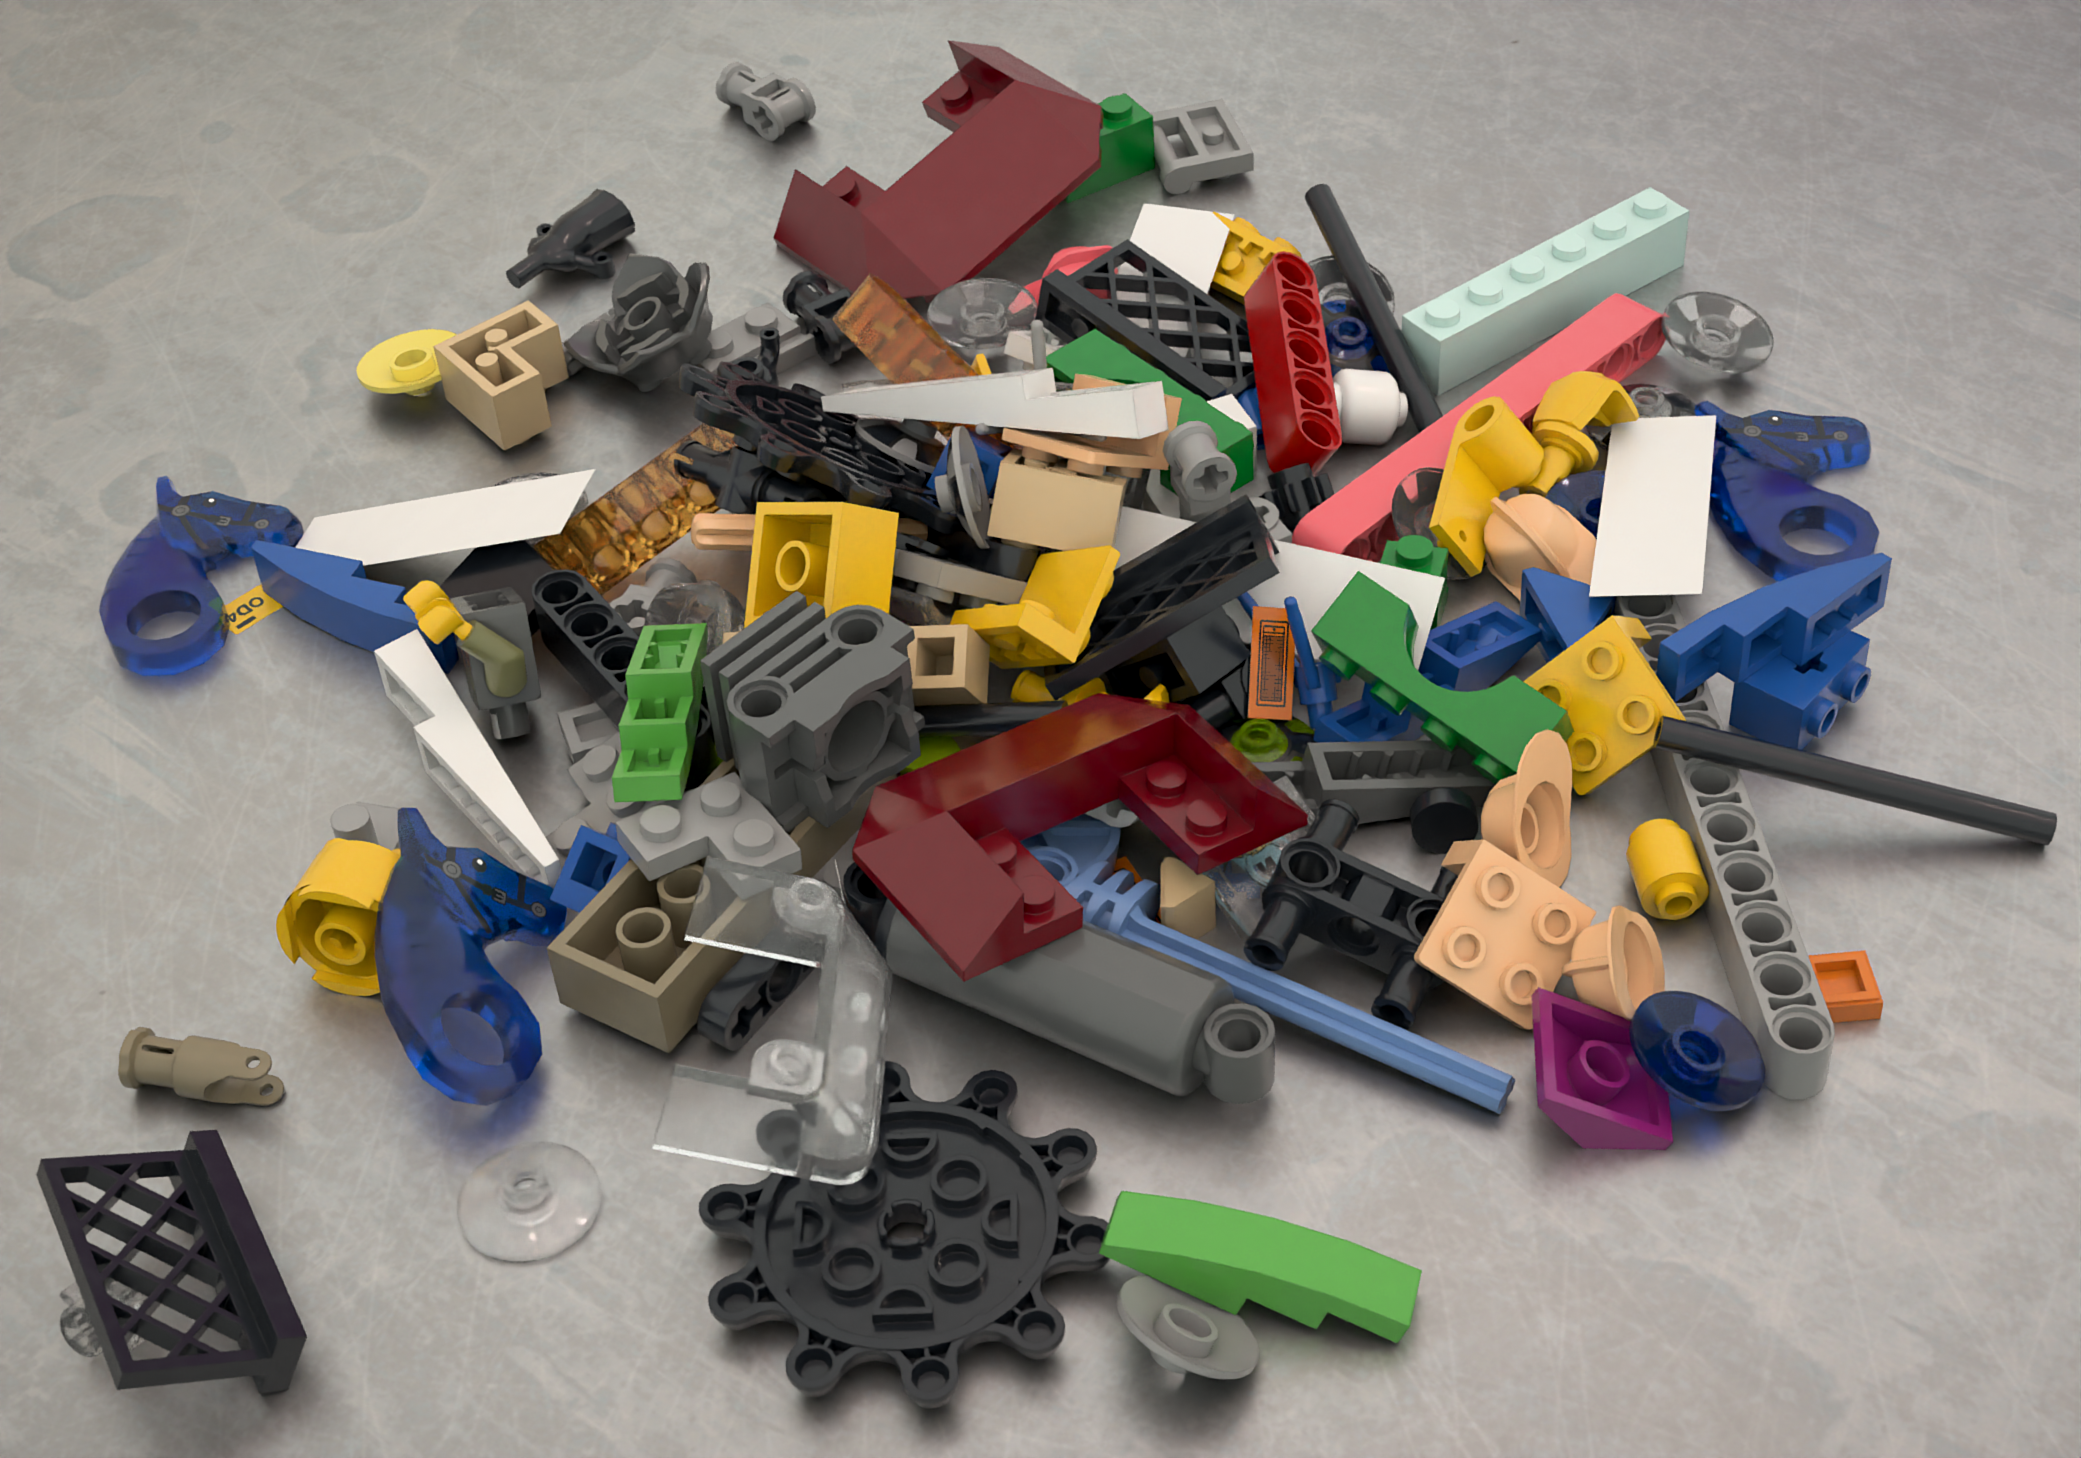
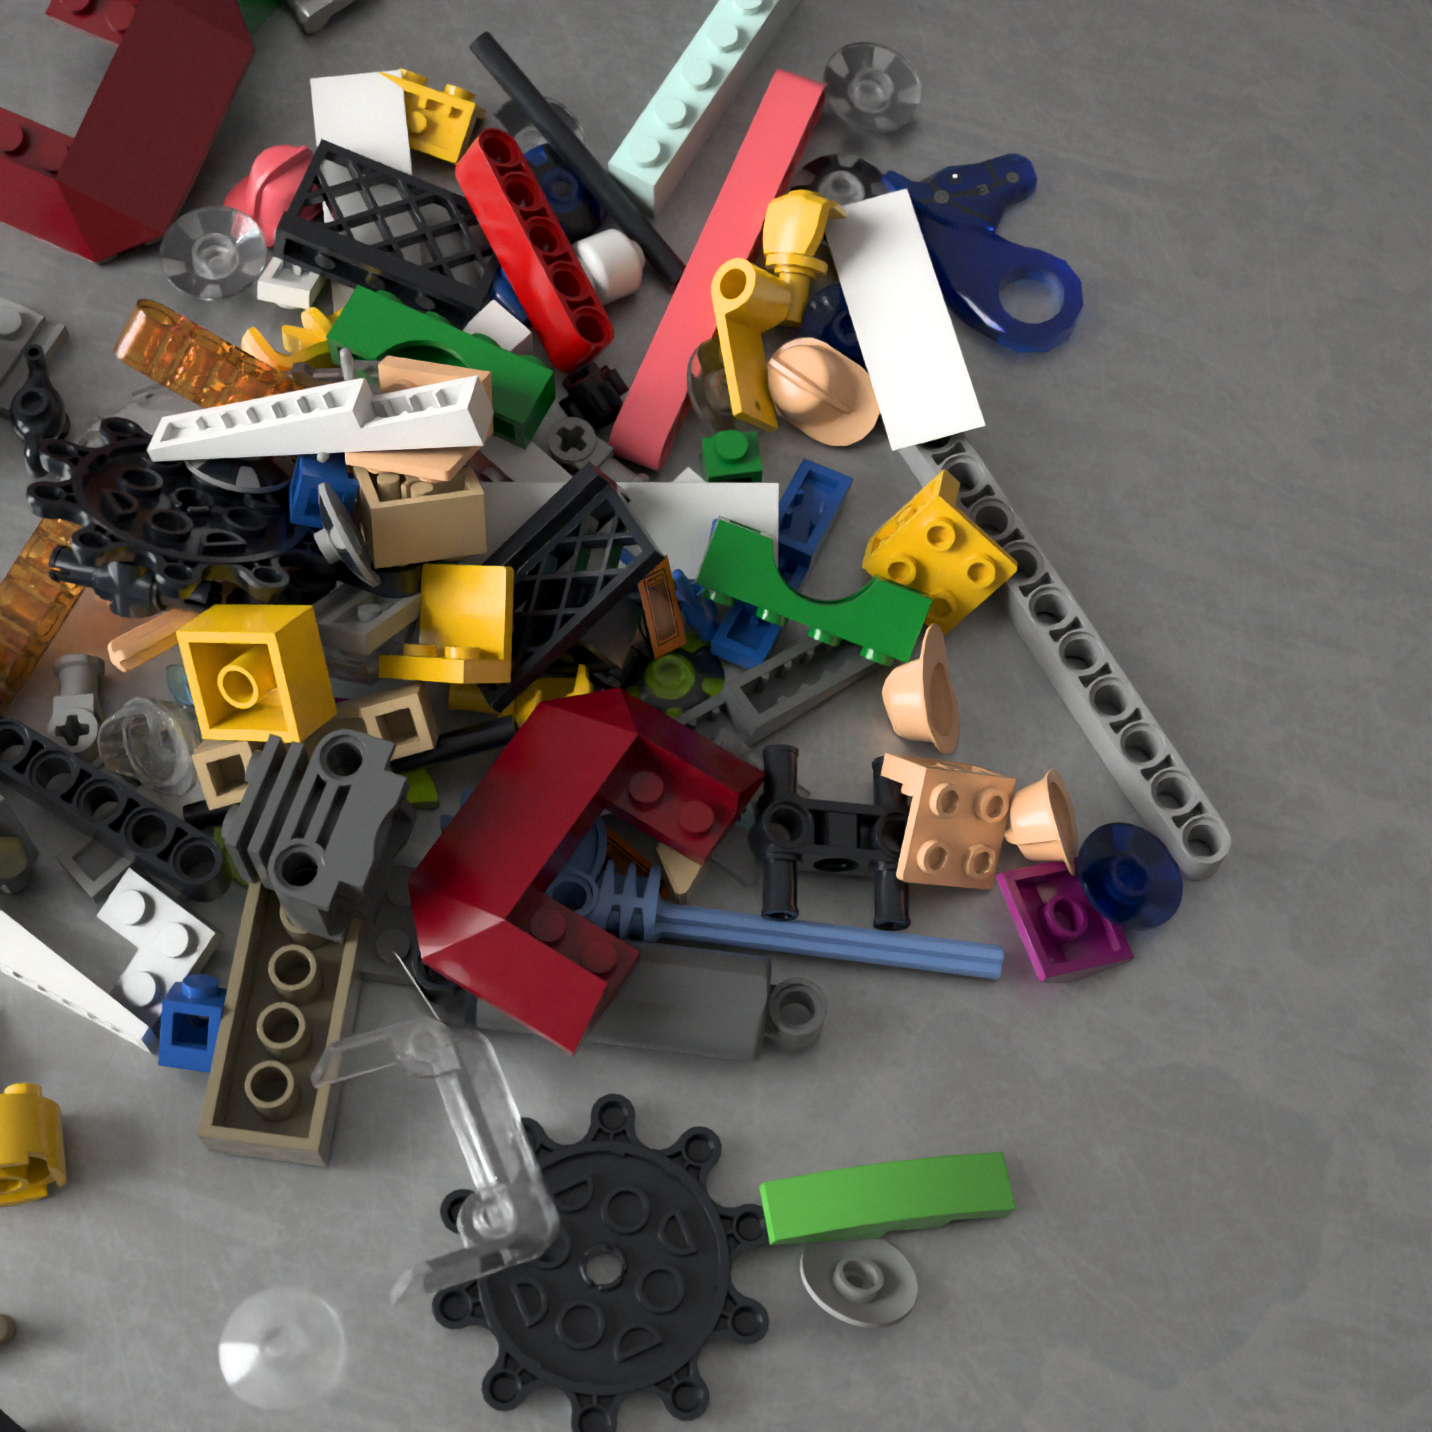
camera: 30 degrees left, 25 degrees up
clear blue animal [375,807,568,1106] -> none
bright green slope [612,623,708,802] -> none
light grey plate [615,772,802,895] -> none
black beam [697,892,844,1051] -> none
black connector [783,270,881,364] -> none
light grey connector [1163,421,1237,522] -> none
black tile [1410,787,1479,854] -> none
blue slope [1519,567,1616,663] -> none
yellow brick [1626,819,1709,920] -> none
black piece [1653,715,2057,846] -> none
blue slope [1656,553,1892,702] -> none
blue brick [1729,631,1871,750] -> none
orange tile [1808,950,1884,1023] -> none

